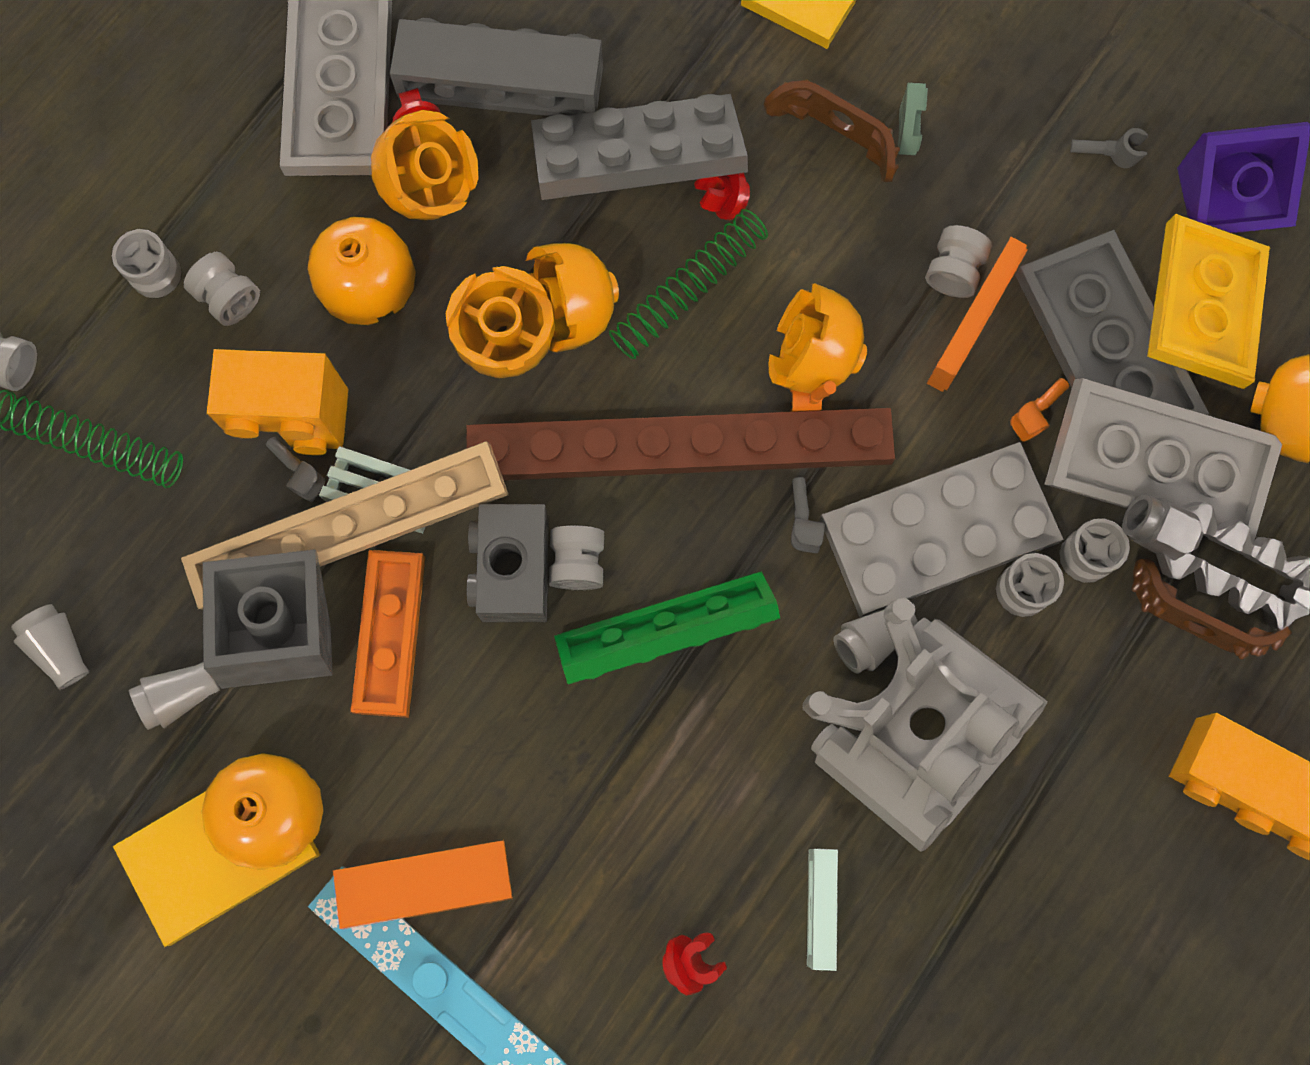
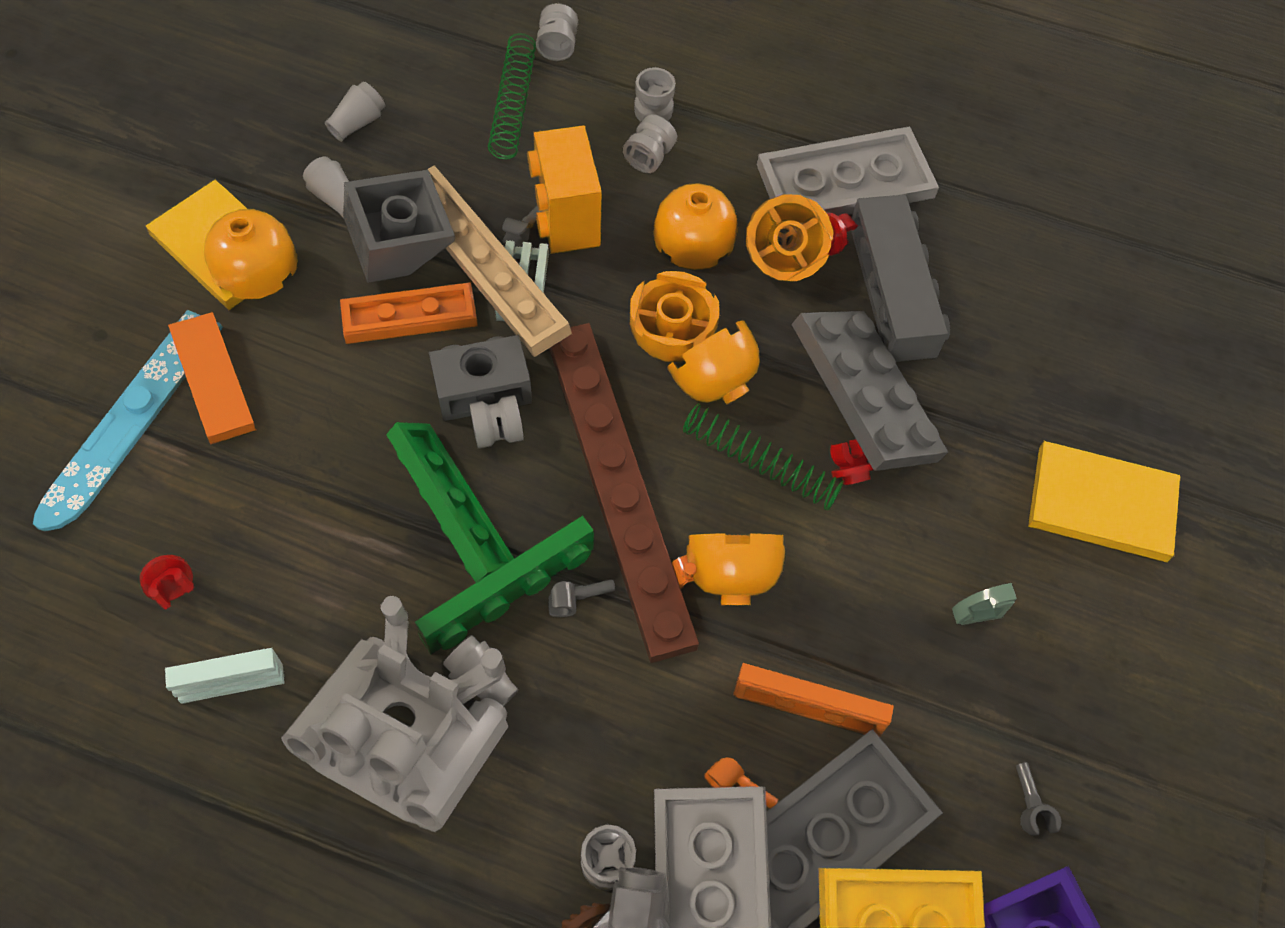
camera: 70 degrees right, 15 degrees down
reddish brown piece [763,79,900,182] -> none
light grey plate [820,442,1064,618] -> none
light grey wheel [925,225,992,298] -> none
light grey wheel [996,553,1064,617] -> none
none -> green plate [415,516,594,655]

